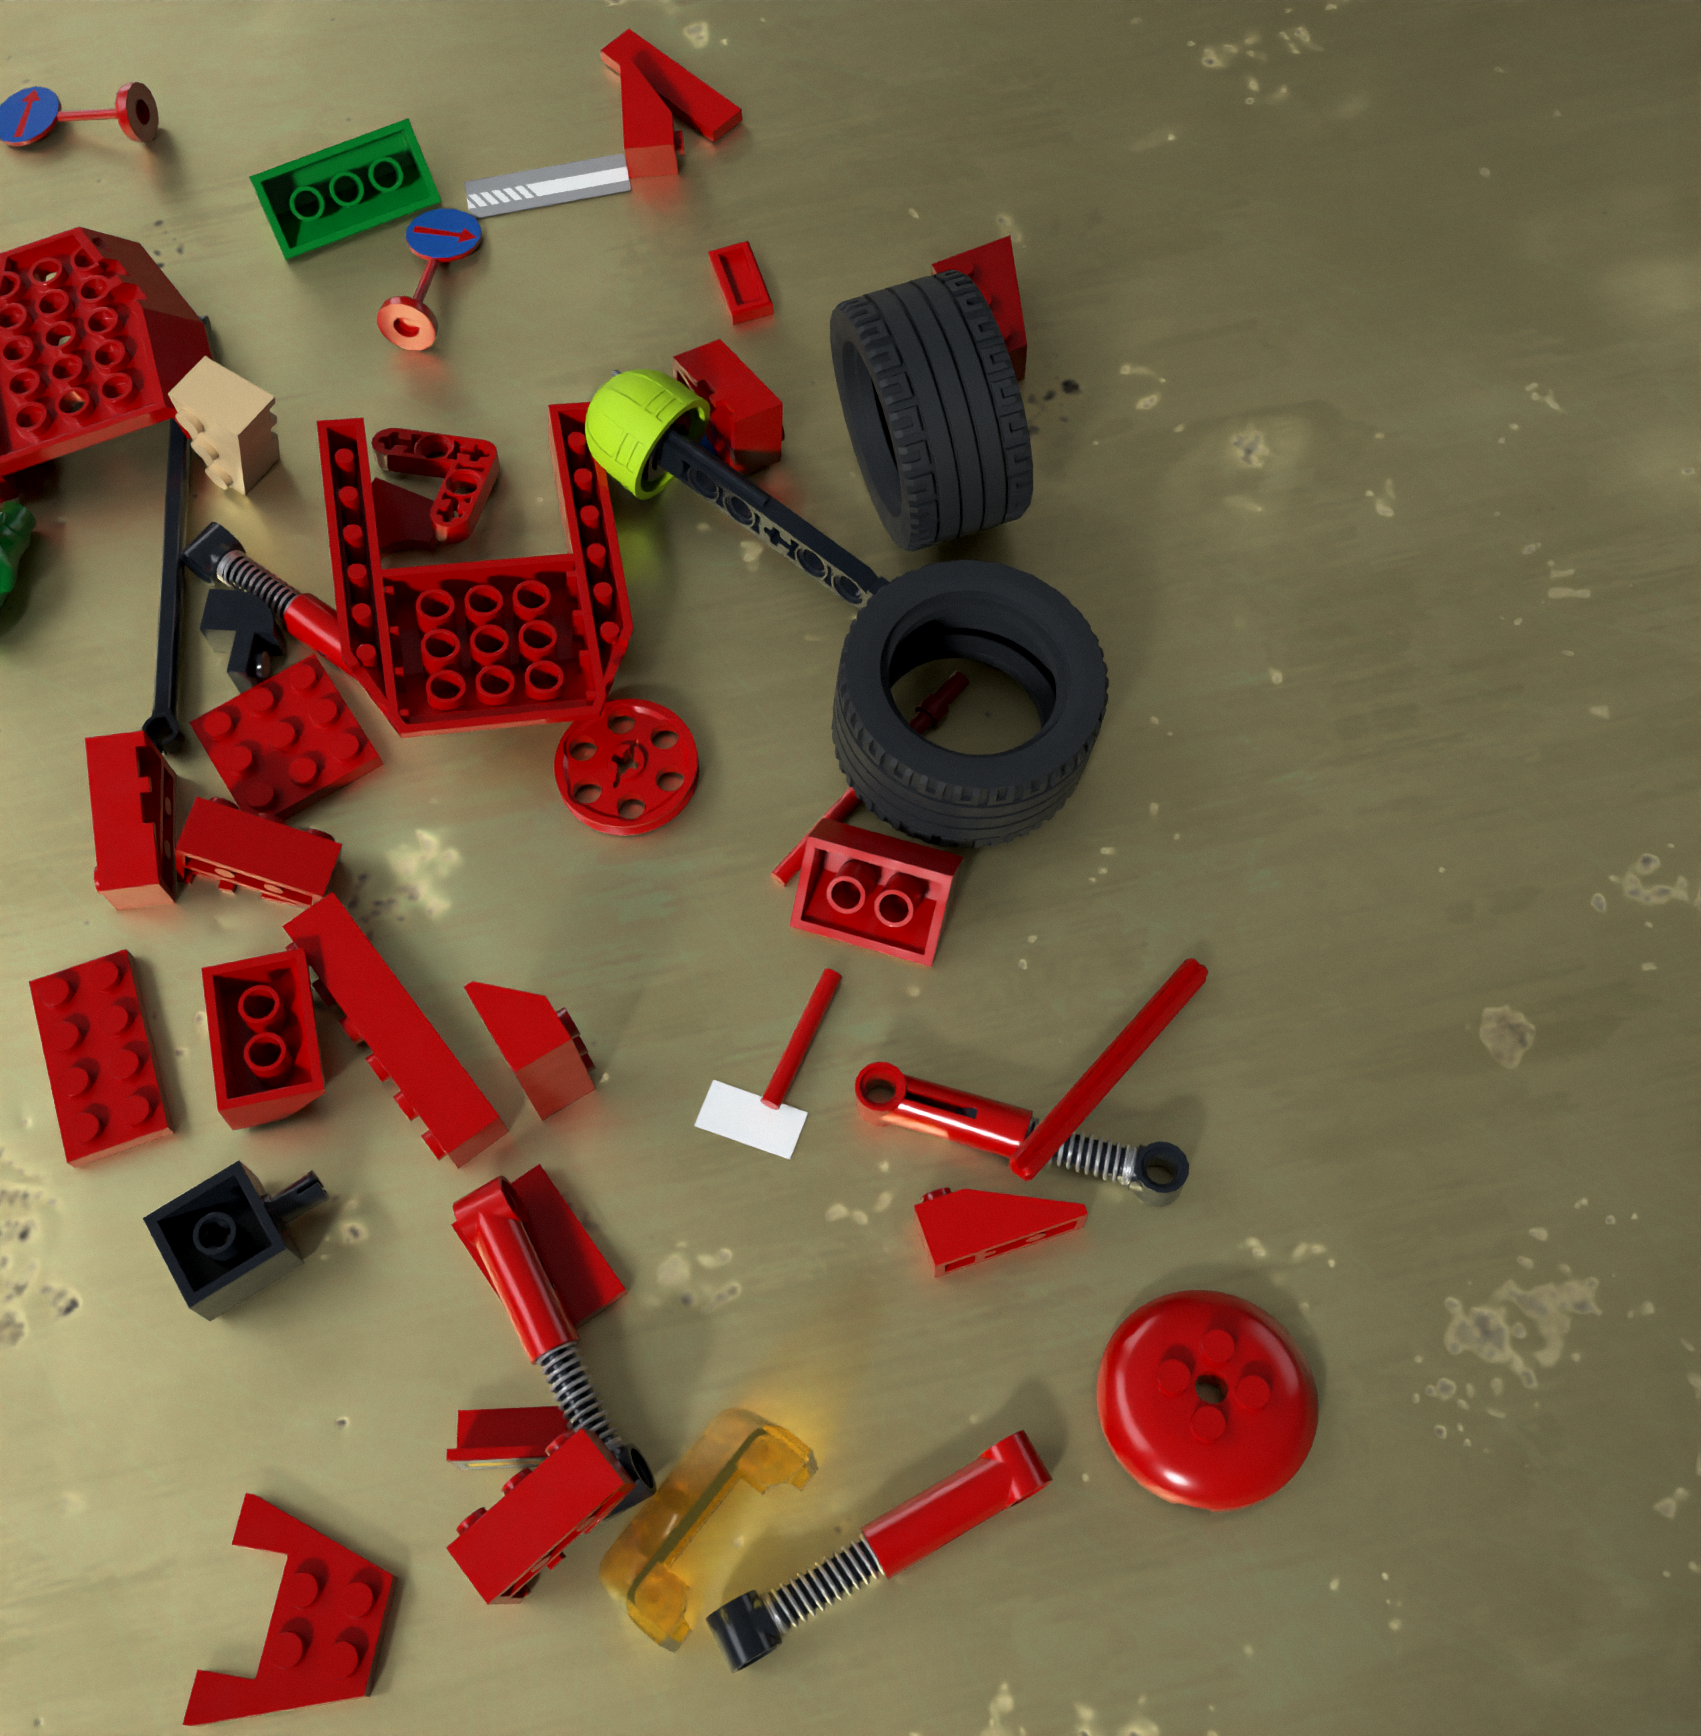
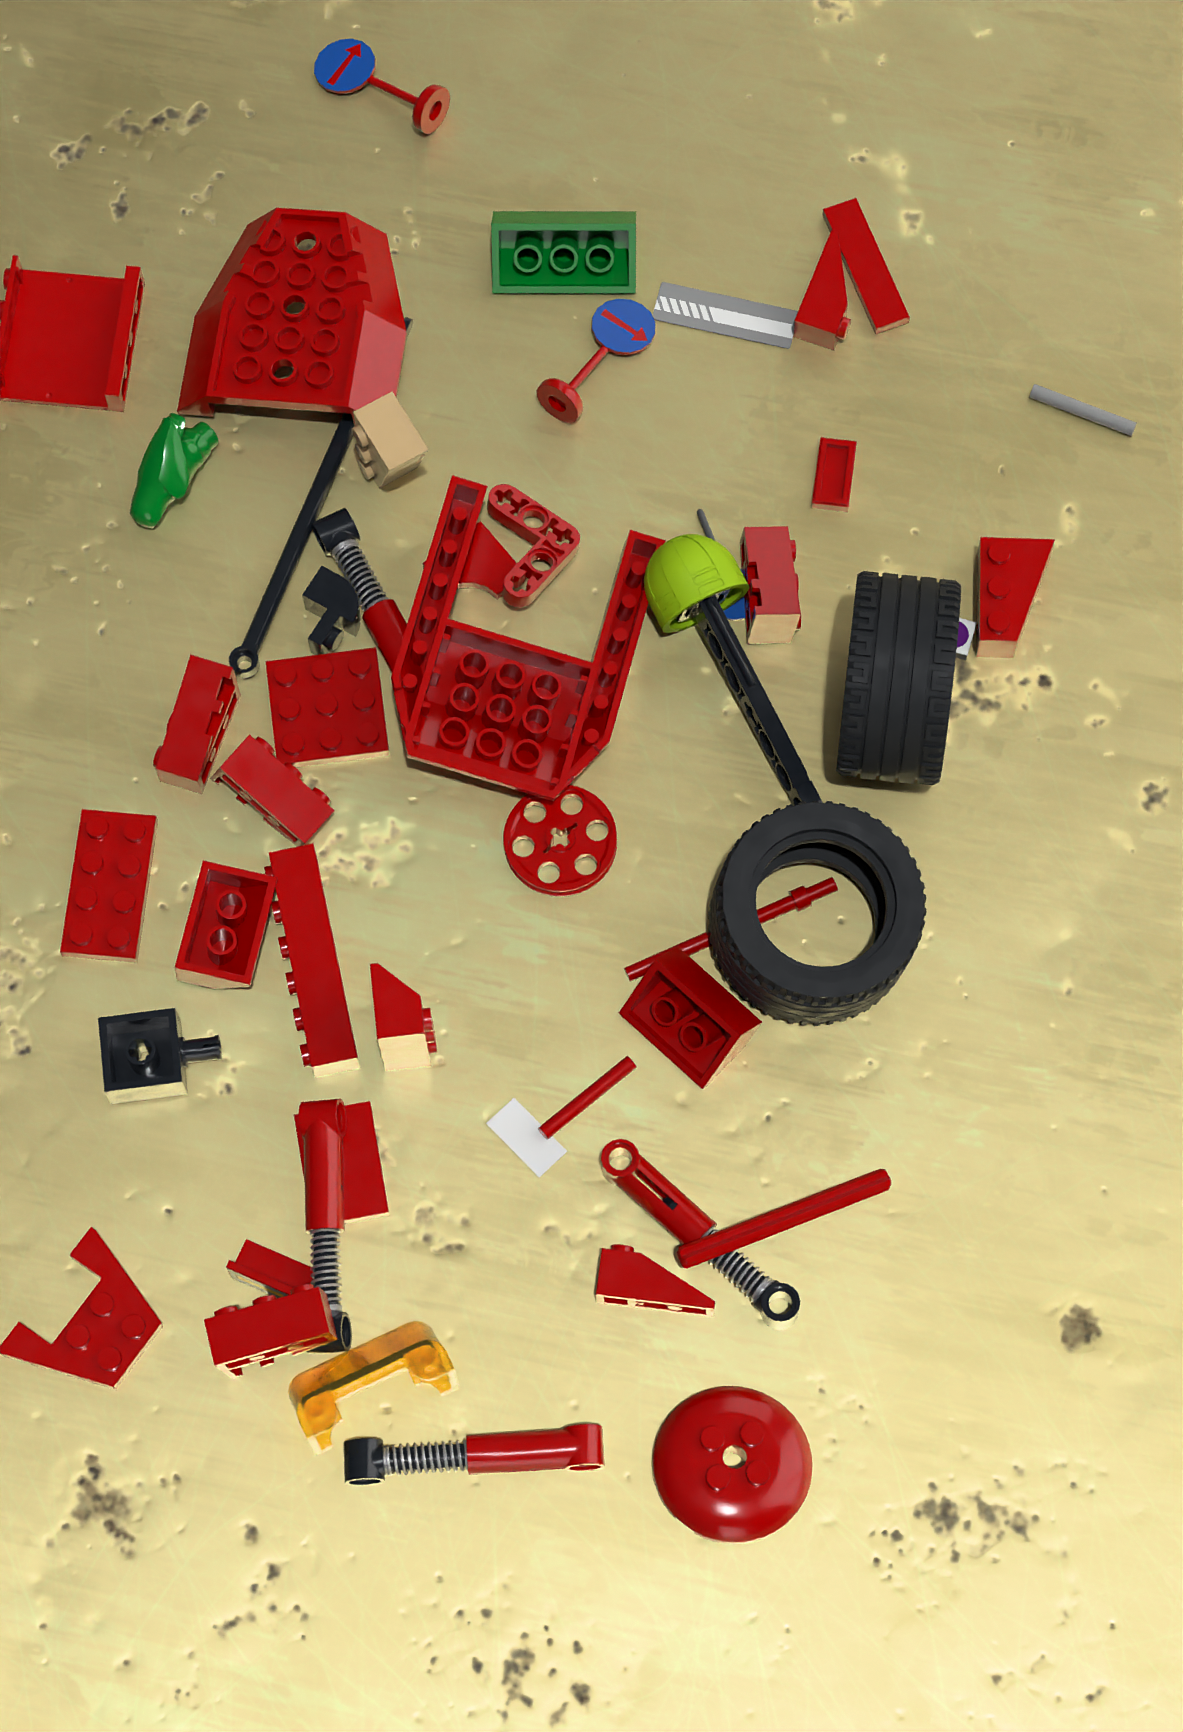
camera: 25 degrees right, 5 degrees up
none -> light grey bar [1030,384,1137,436]

